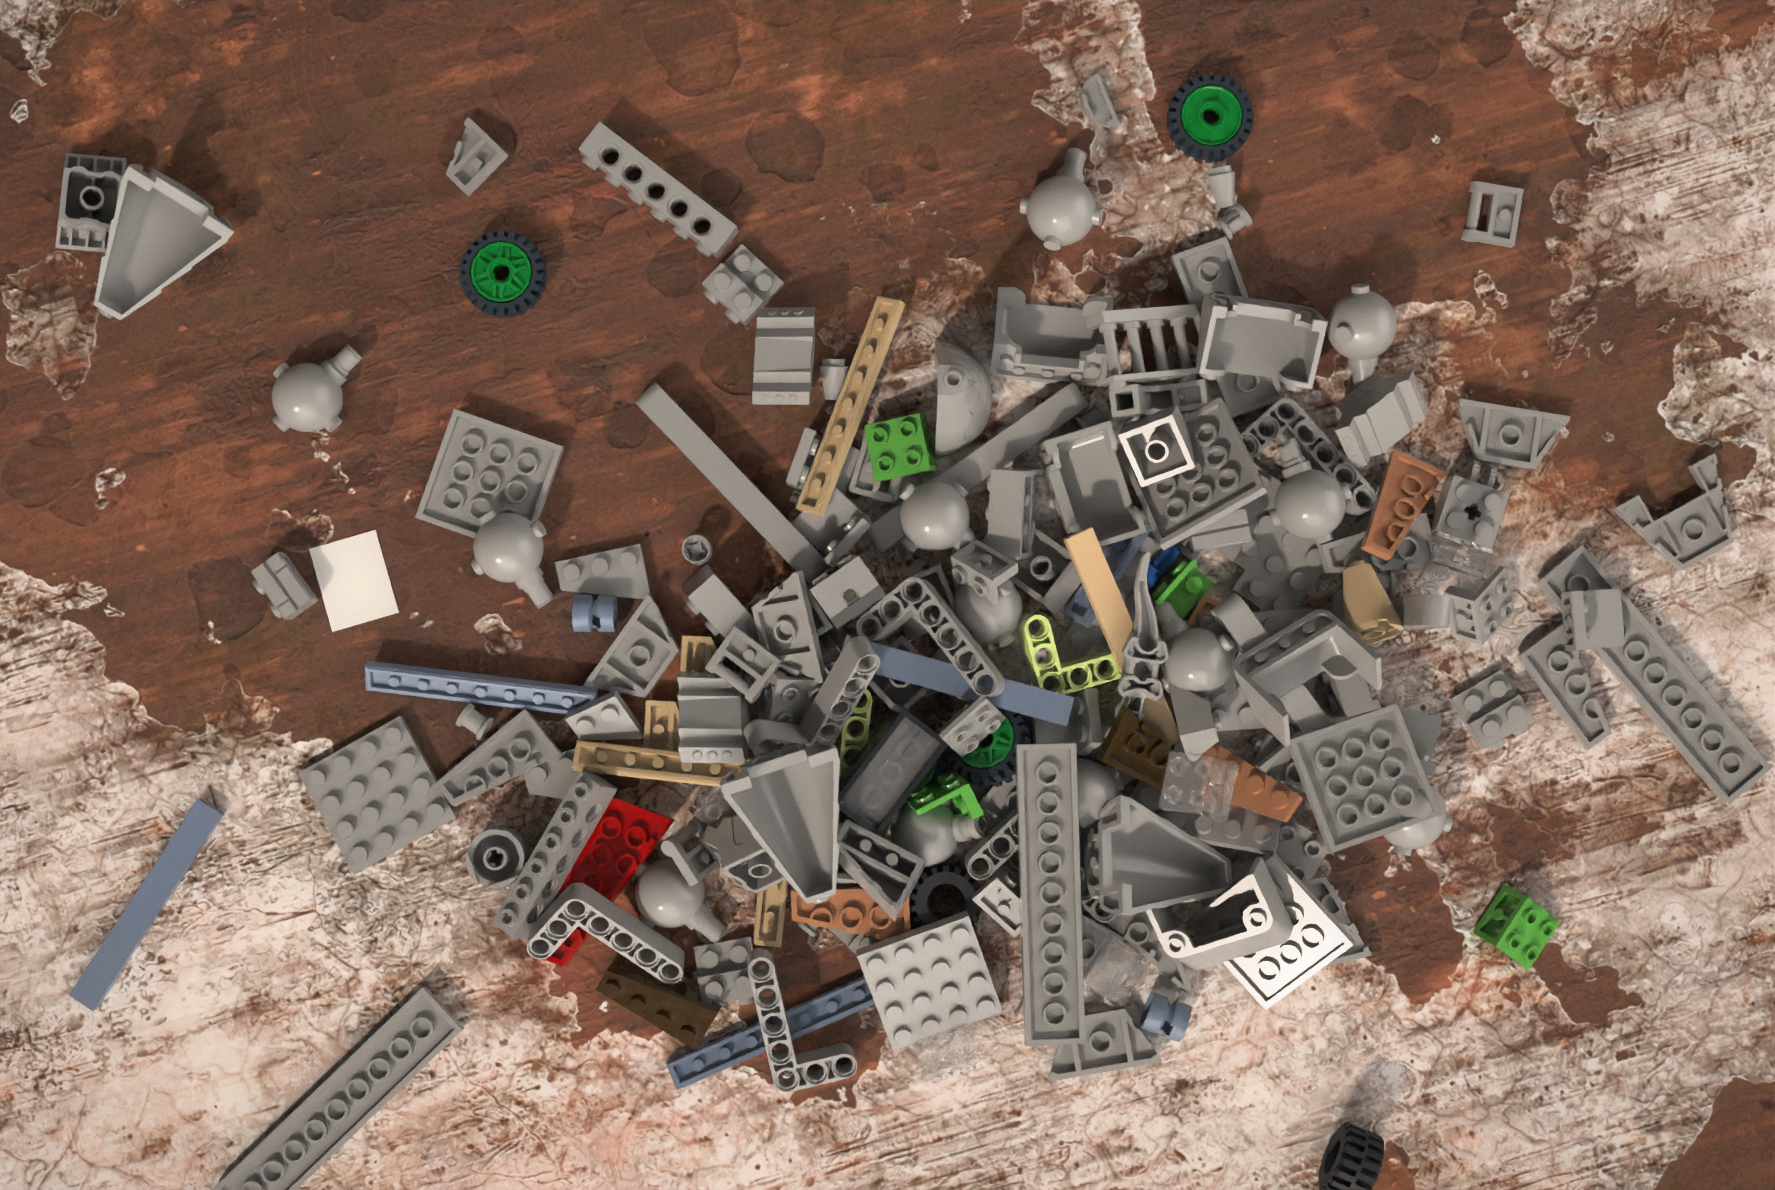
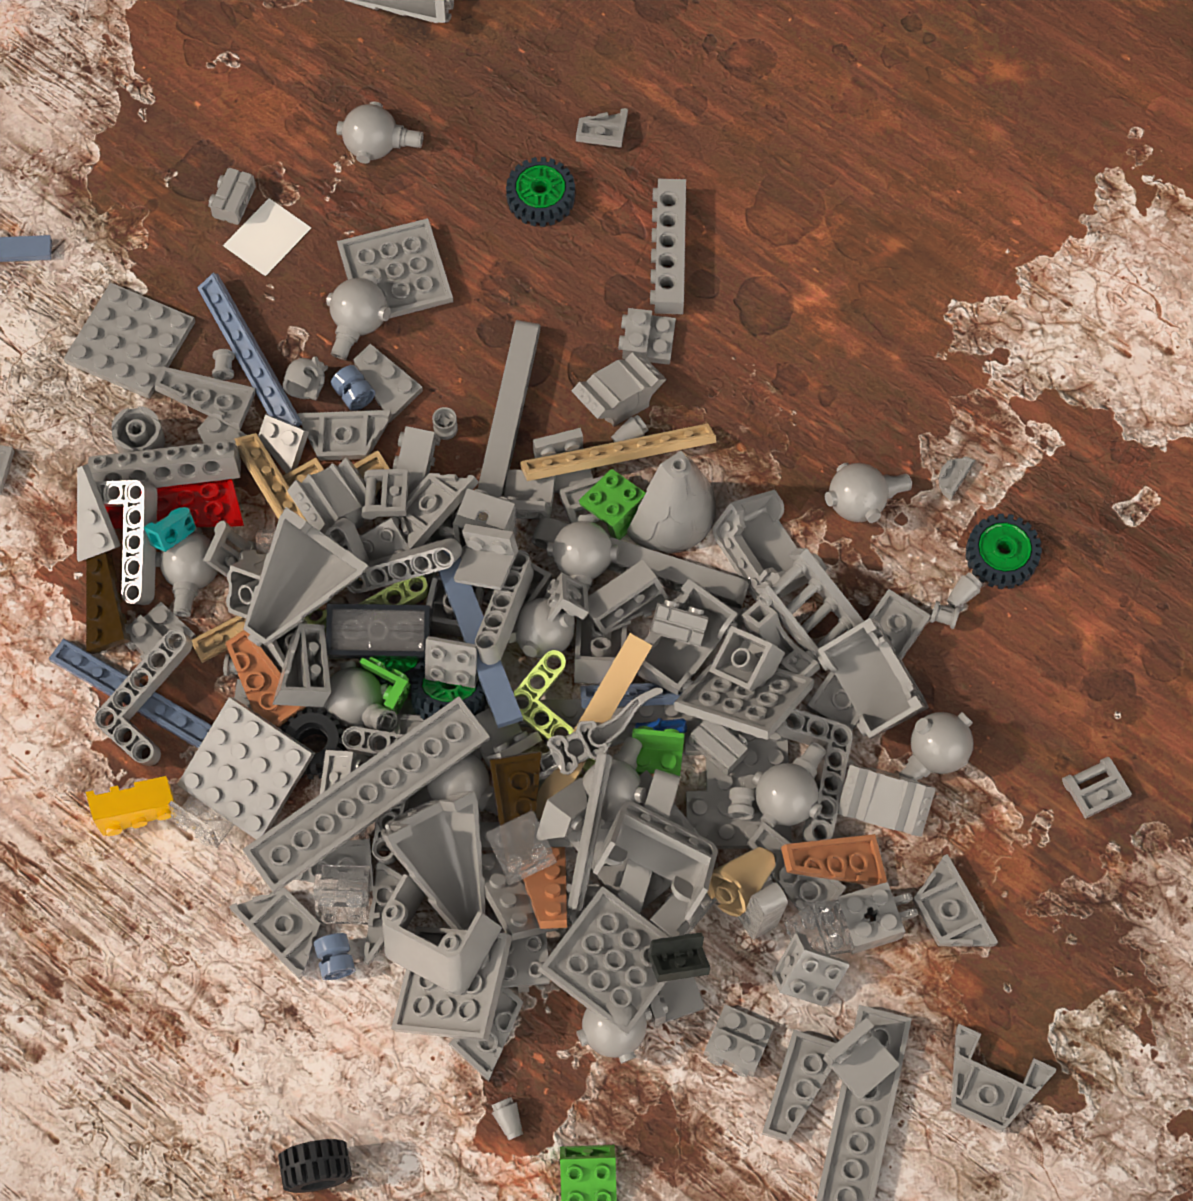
camera: 50 degrees right, 20 degrees down
none -> wing [77,464,121,562]
none -> yellow wedge [86,776,178,836]
none -> teal leg [144,507,196,552]
none -> light grey helmet [283,356,328,400]
none -> light grey bracket [454,524,518,590]
none -> light grey cone [491,1097,523,1140]
none -> light grey axle [568,753,612,911]
none -> pearl dark grey bracket [648,933,711,983]
none -> light grey brick [650,599,708,647]
none -> light grey wheel [728,787,755,820]

